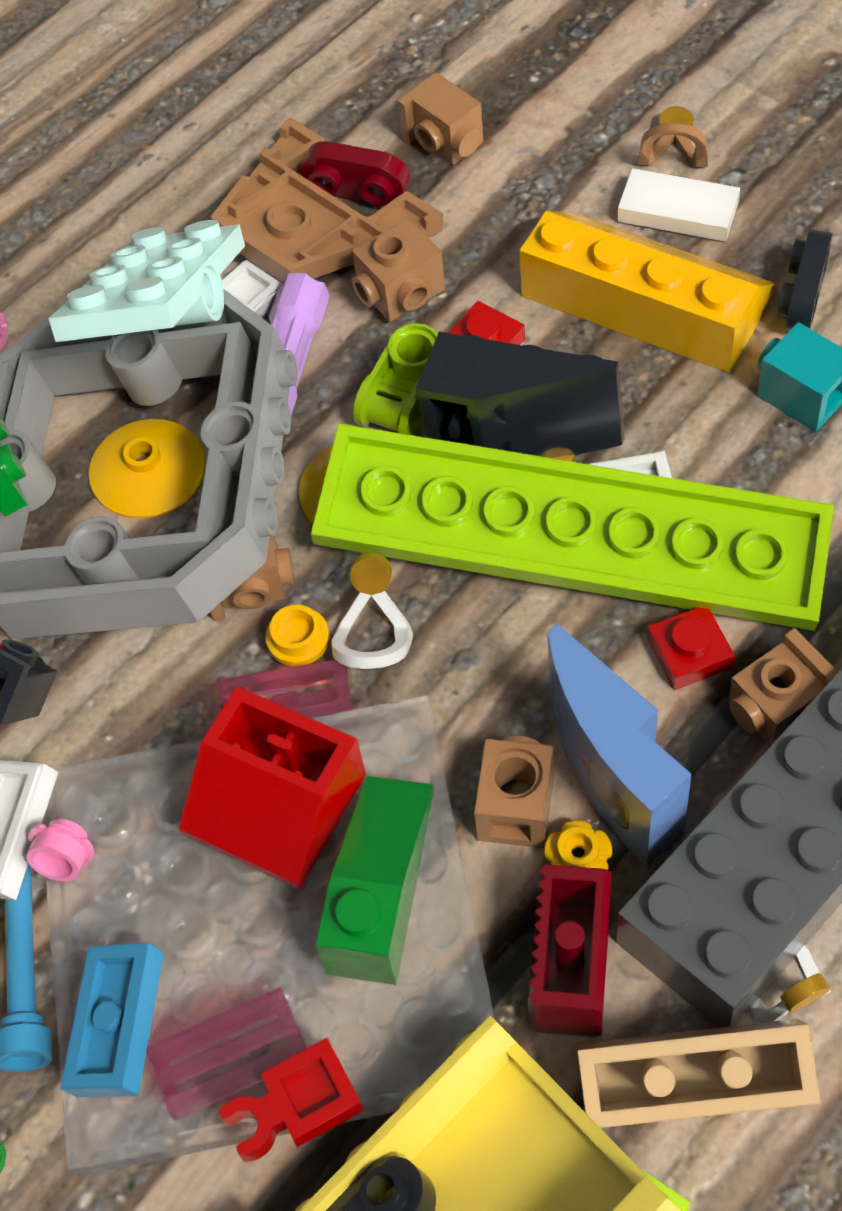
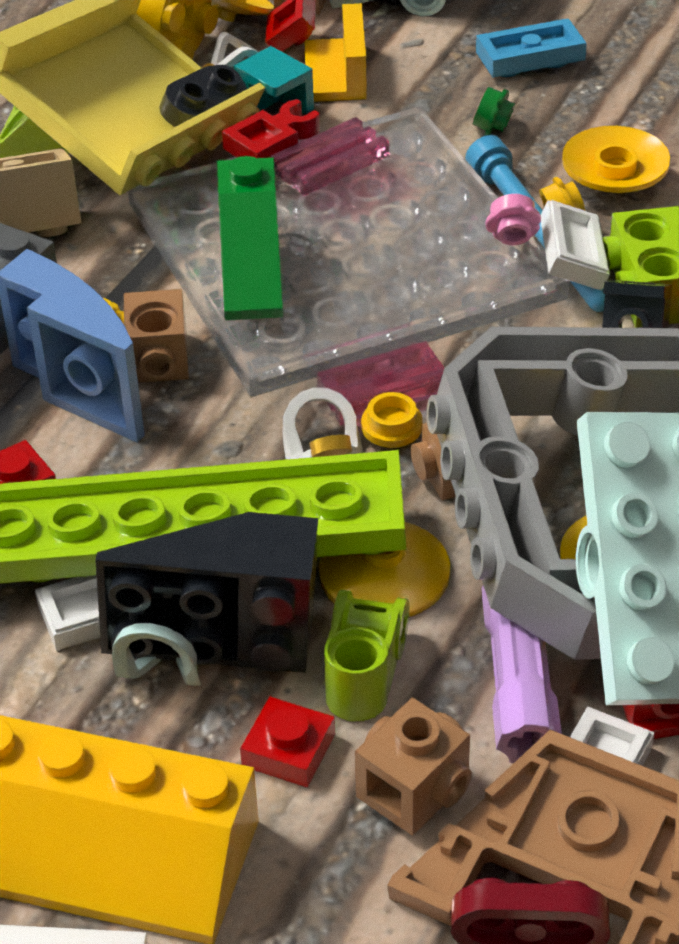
camera: 160 degrees right, 15 degrees down
dark azure plate [60,943,164,1098] -> none
red slope [179,686,366,890] -> none
dark red brick [528,864,612,1037] -> none

